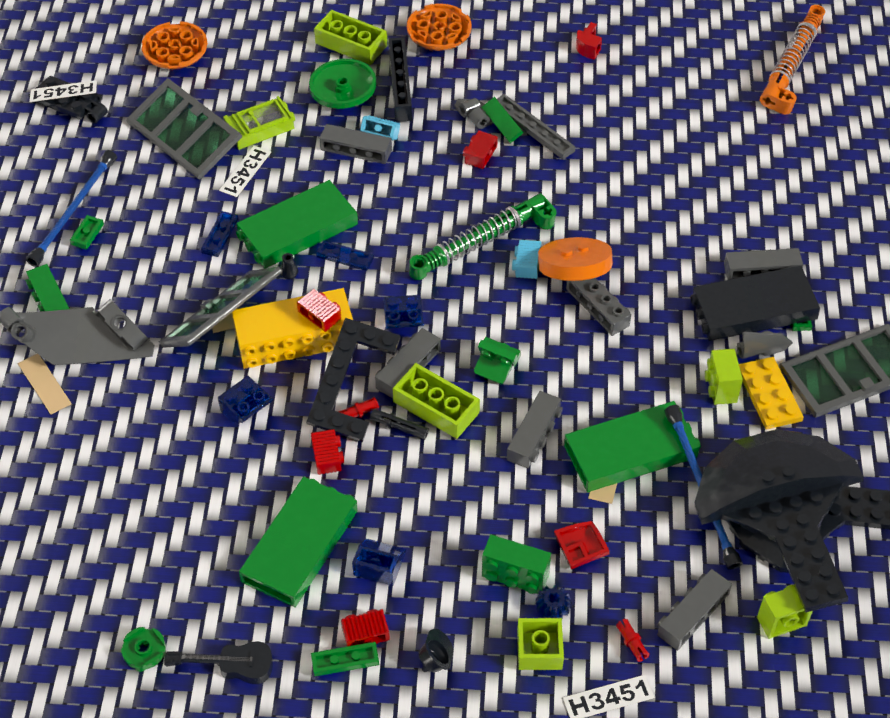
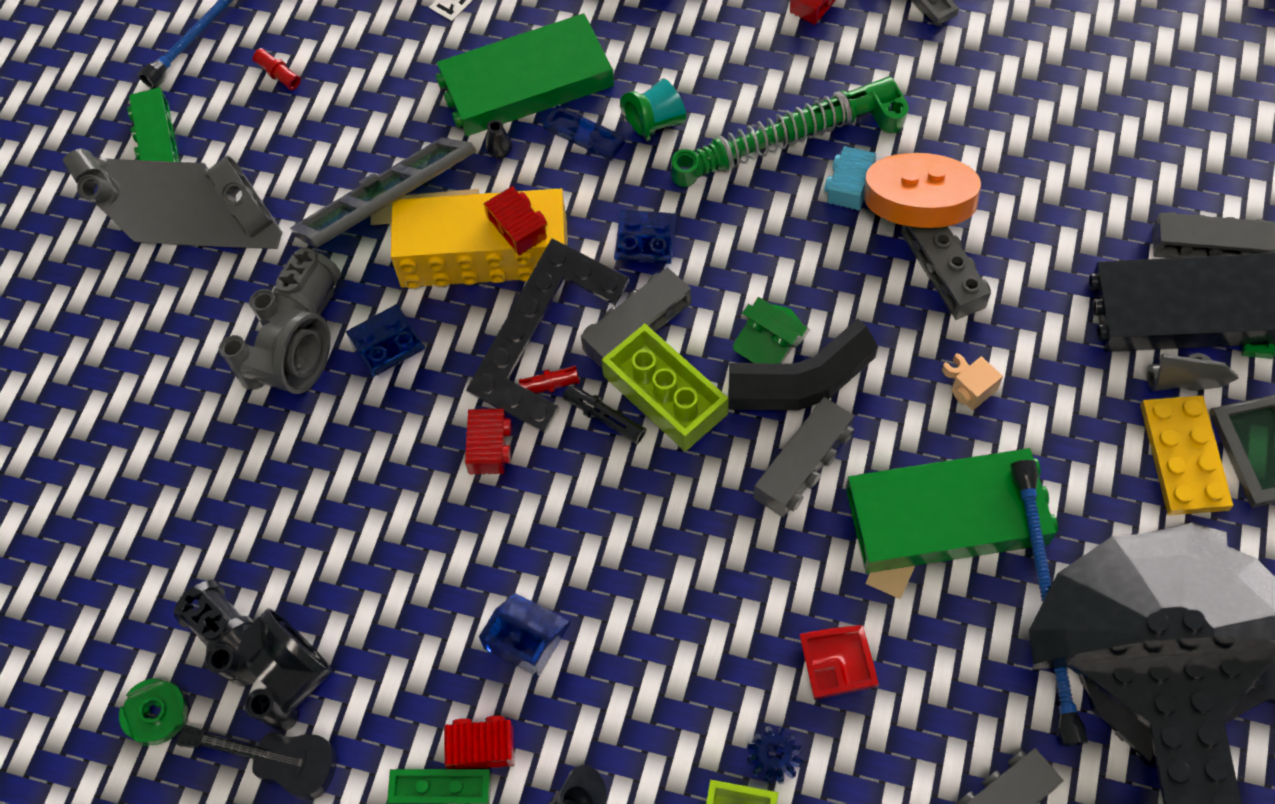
camera: 15 degrees right, 10 degrees up
tan sticker [17,354,72,414] -> none
green plate [70,215,104,250] -> none
clear blue tile [201,211,239,257] -> none
green brick [239,476,358,608] -> none
green brick [482,534,551,595] -> none
lime brick [705,349,743,405] -> none
none -> black piece [174,580,333,731]
none -> dark grey piece [219,248,341,394]
none -> red pin [252,48,301,90]
none -> hat [620,78,686,142]
none -> black piece [728,319,878,411]
none -> light nougat brick [942,353,1003,411]

